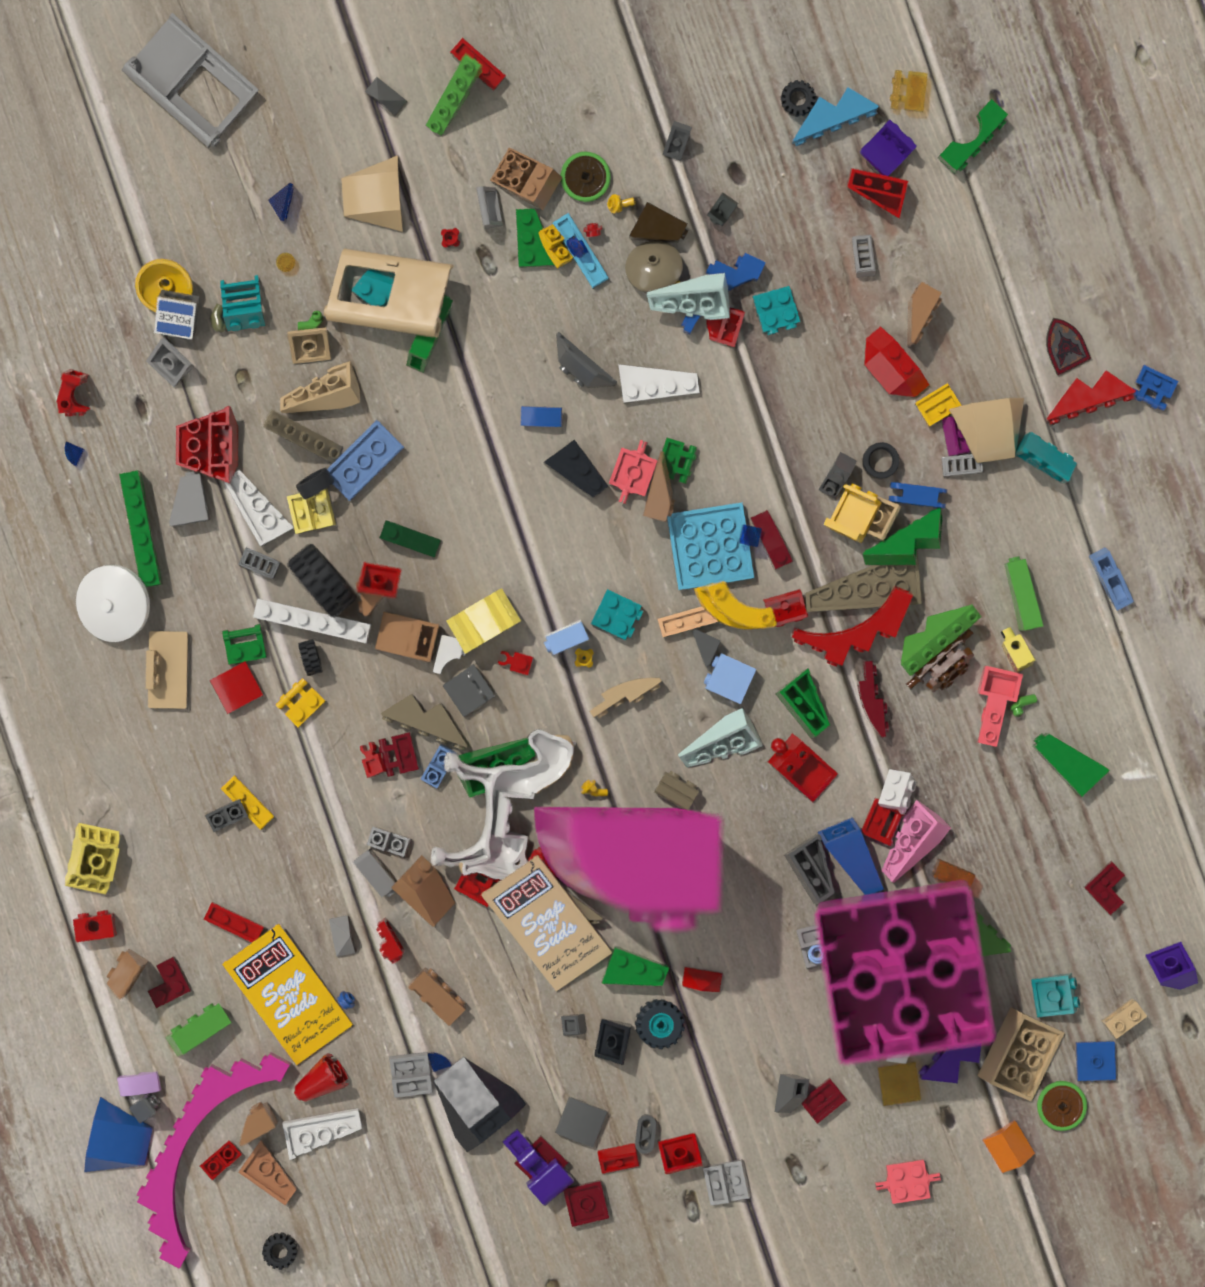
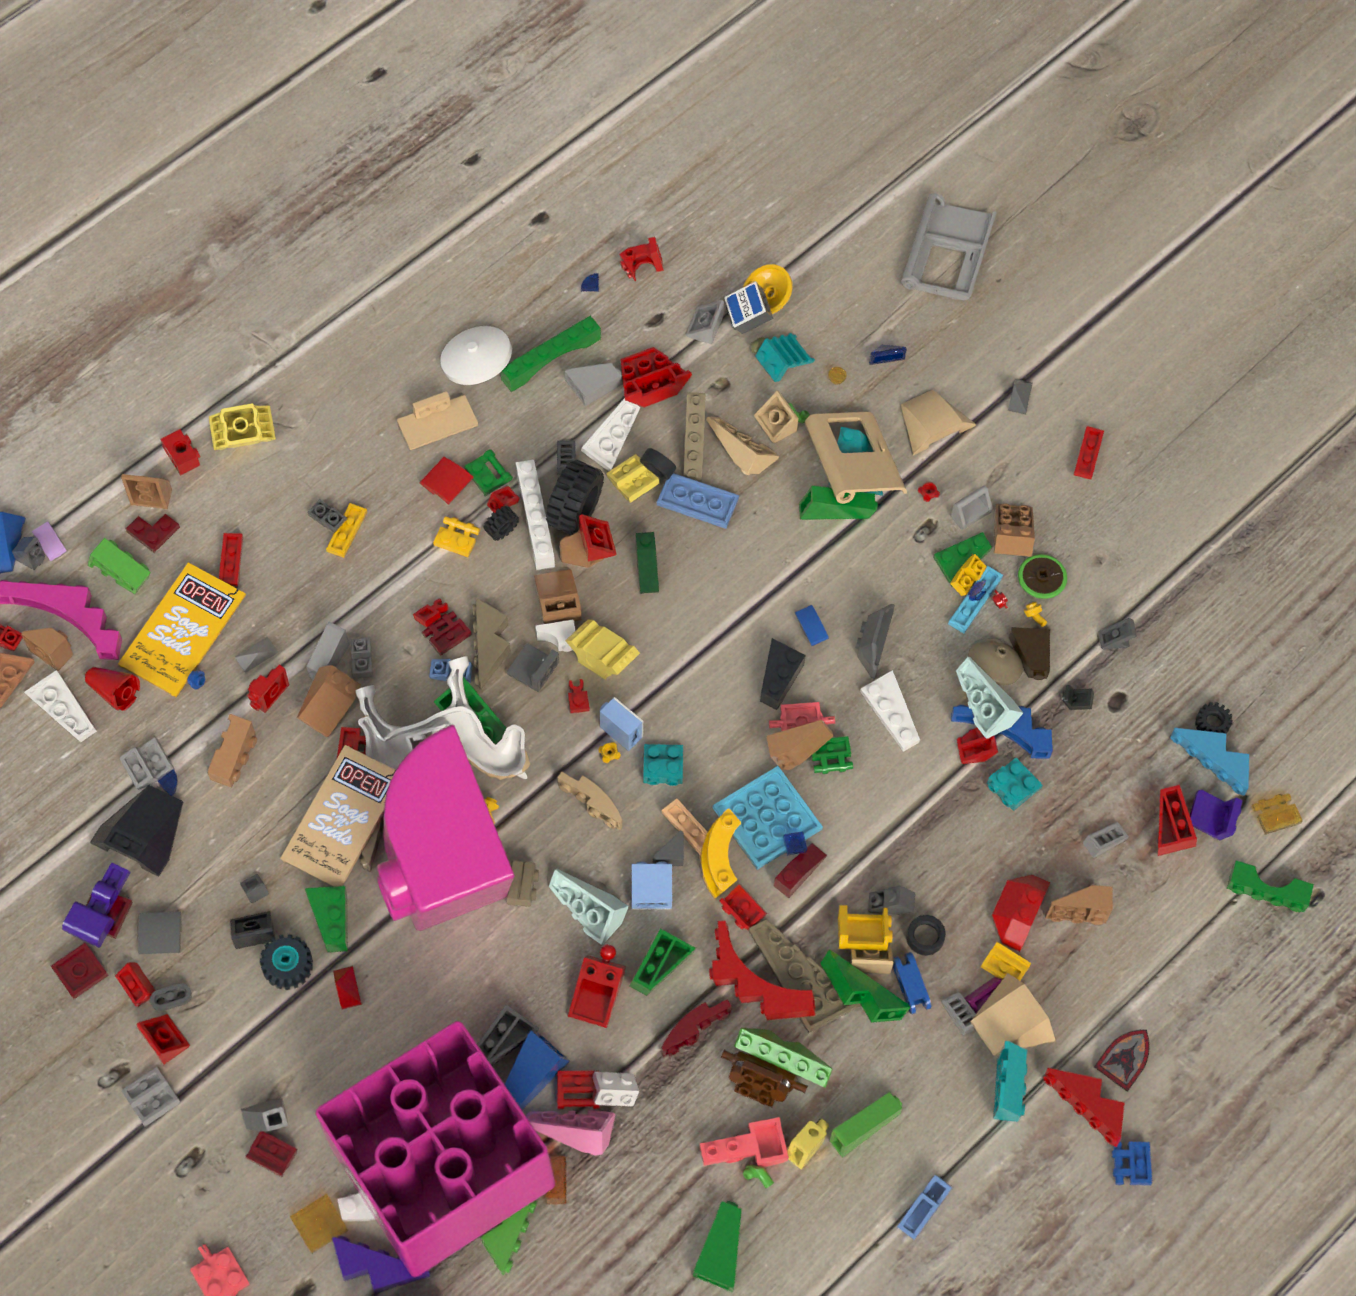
camera: 65 degrees right, 25 degrees down
bright green slope [425,54,482,136] -> none
none -> red bracket [487,486,520,513]

